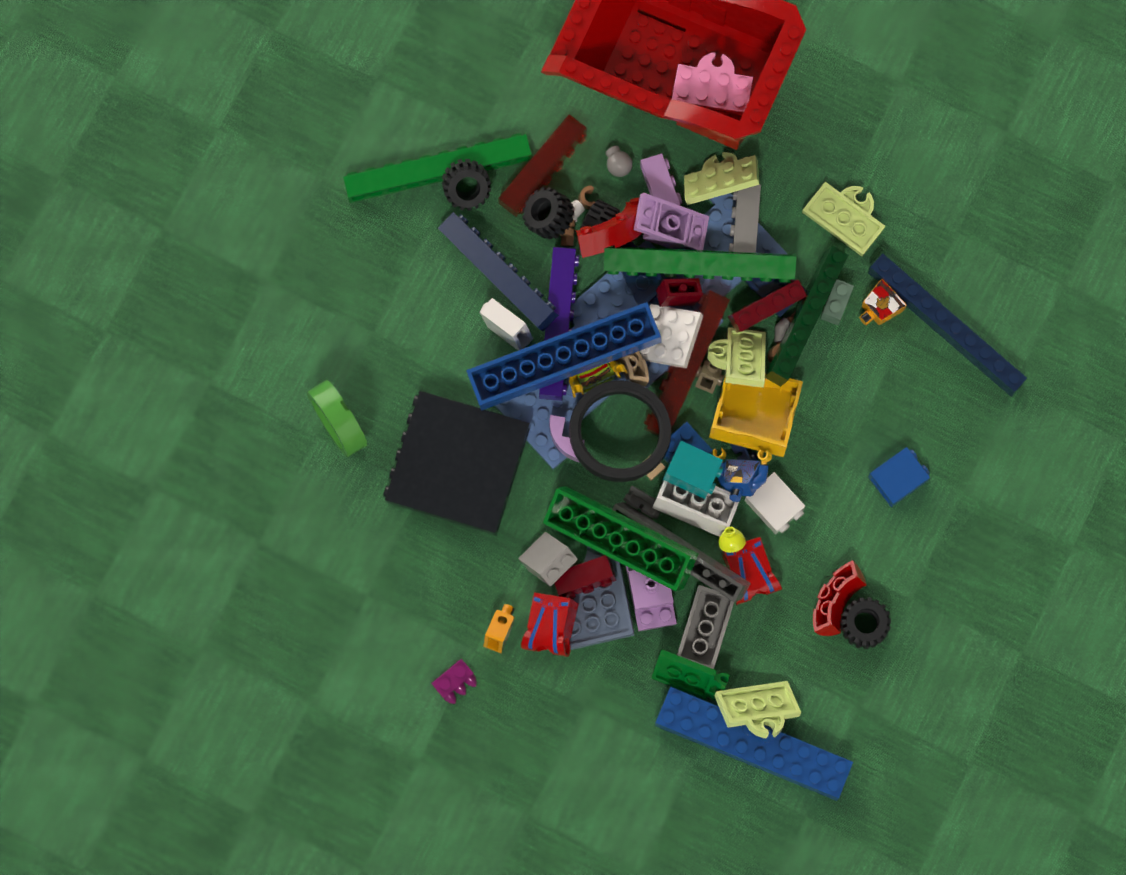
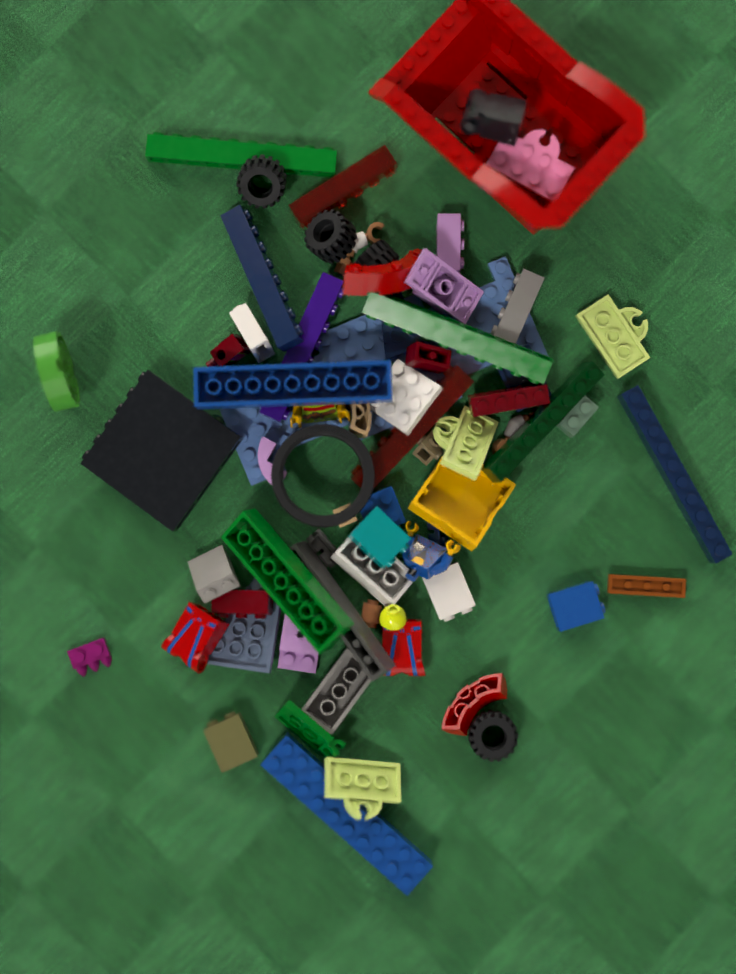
camera: 20 degrees right, 10 degrees up
light orange torso [483,604,515,653] -> none
light grey piece [606,146,633,177] -> none
yellowish green plate [684,152,759,205] -> none
torso [859,279,907,325] -> none
none -> olive brick [203,711,259,773]
none -> dark red torso [206,334,252,367]
none -> nougat brick [361,599,382,628]
none -> black piece [460,89,526,147]
none -> dark orange plate [607,574,686,598]

